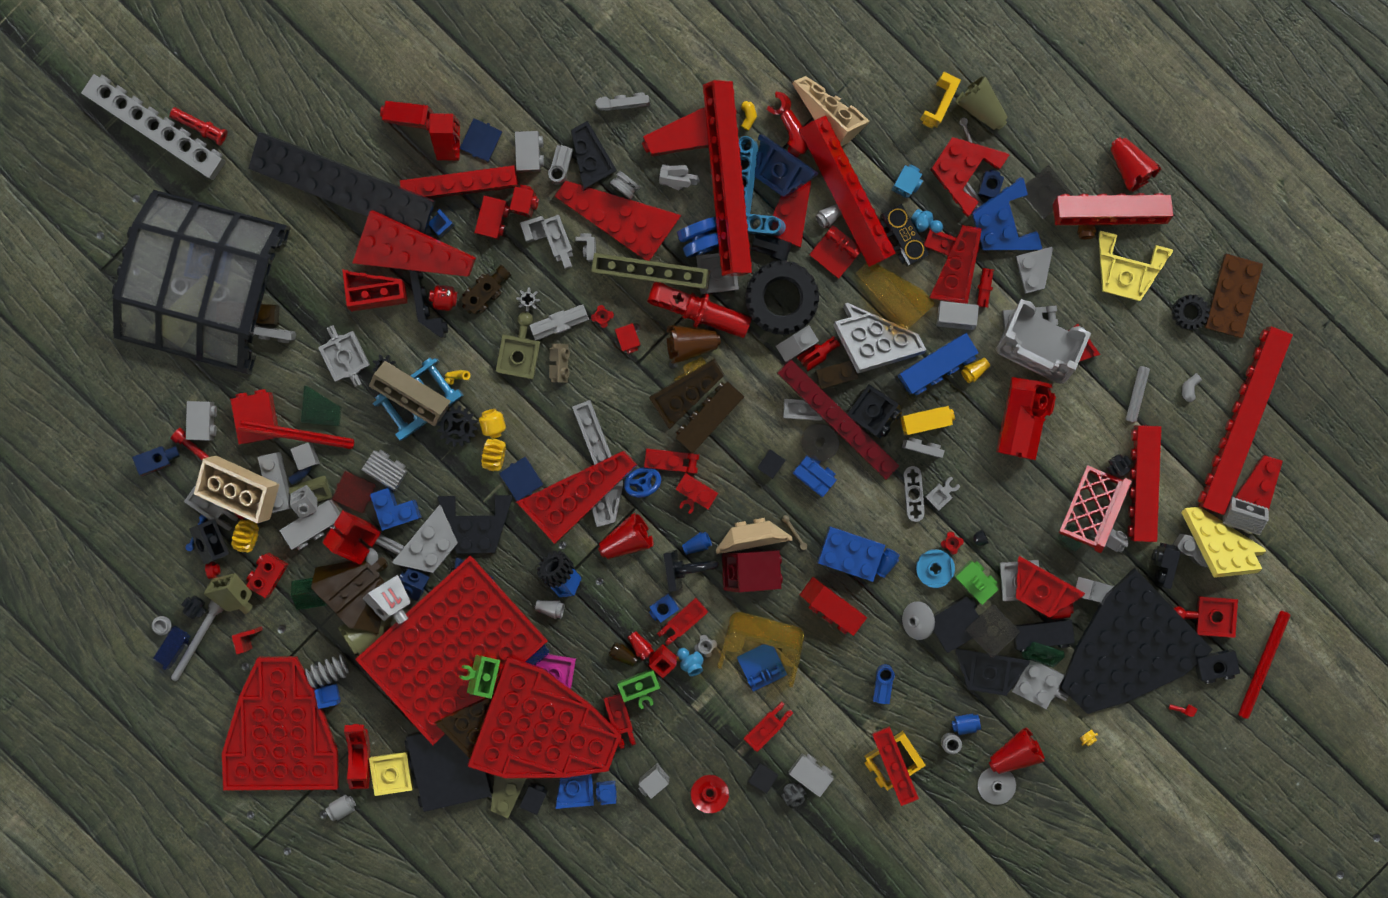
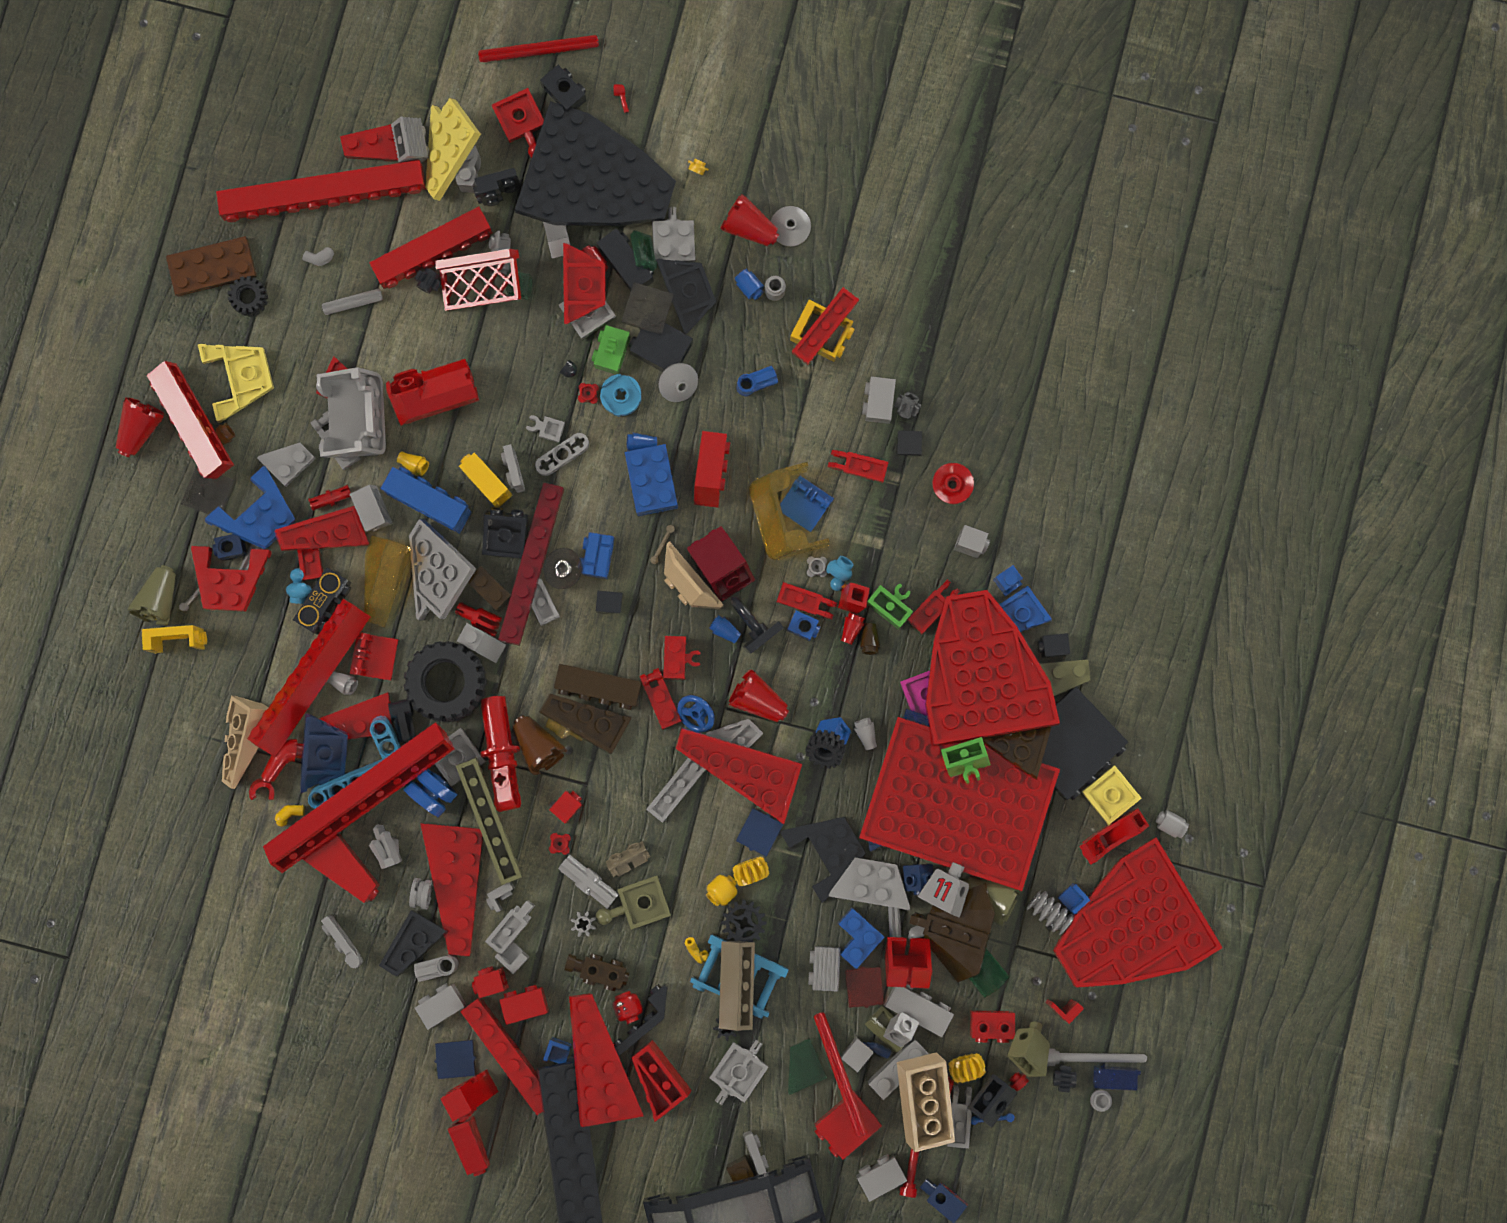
camera: 125 degrees left, 5 degrees down
dark azure brick [891,165,923,199] -> none

